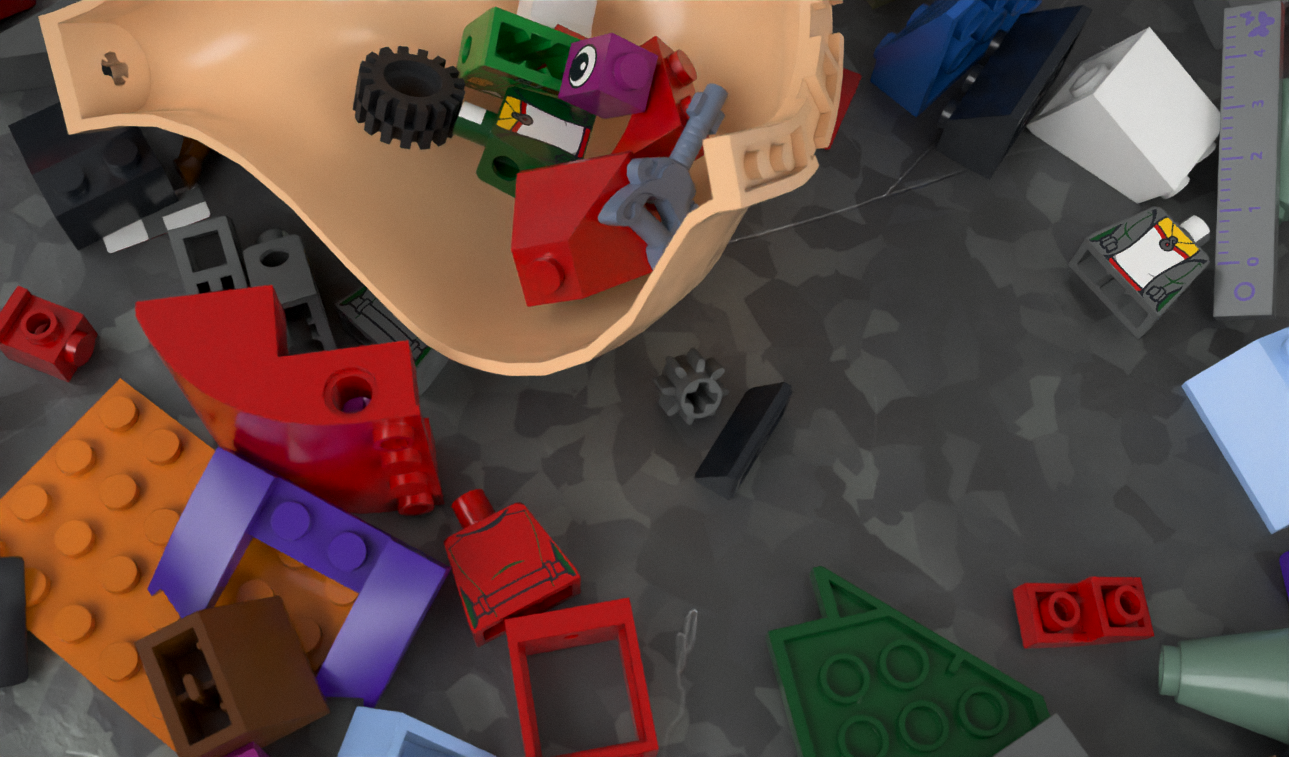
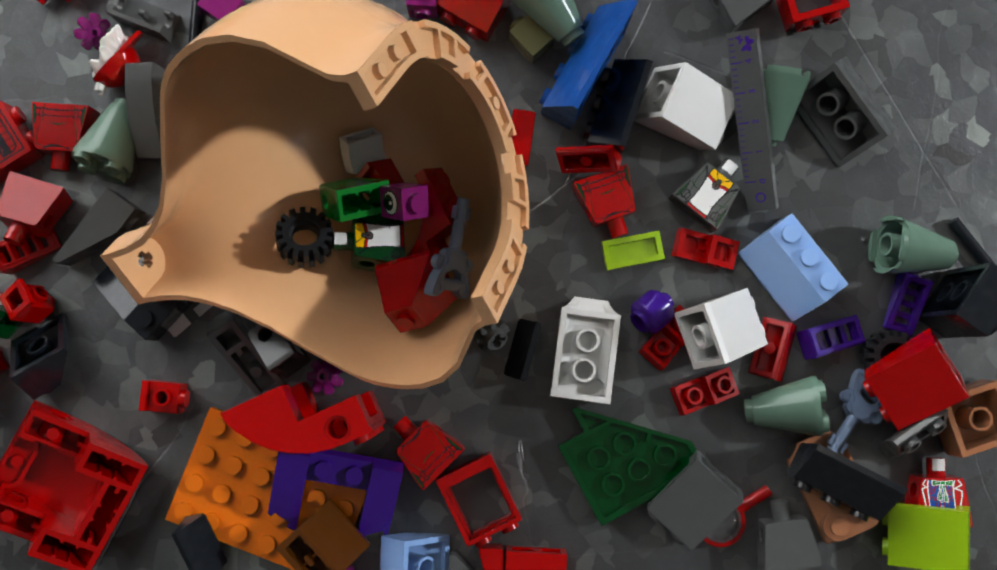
camera: 10 degrees left, 20 degrees up
none -> white slope [550,296,621,405]
none -> red slope [555,145,622,173]
none -> red torso [572,164,636,239]
none -> lime tile [601,230,665,271]
none -> dark purple head [630,290,675,334]
none -> red slope [638,305,685,371]
none -> red slope [671,227,740,270]
none -> white slope [674,288,768,370]
none -> red slope [748,316,797,382]

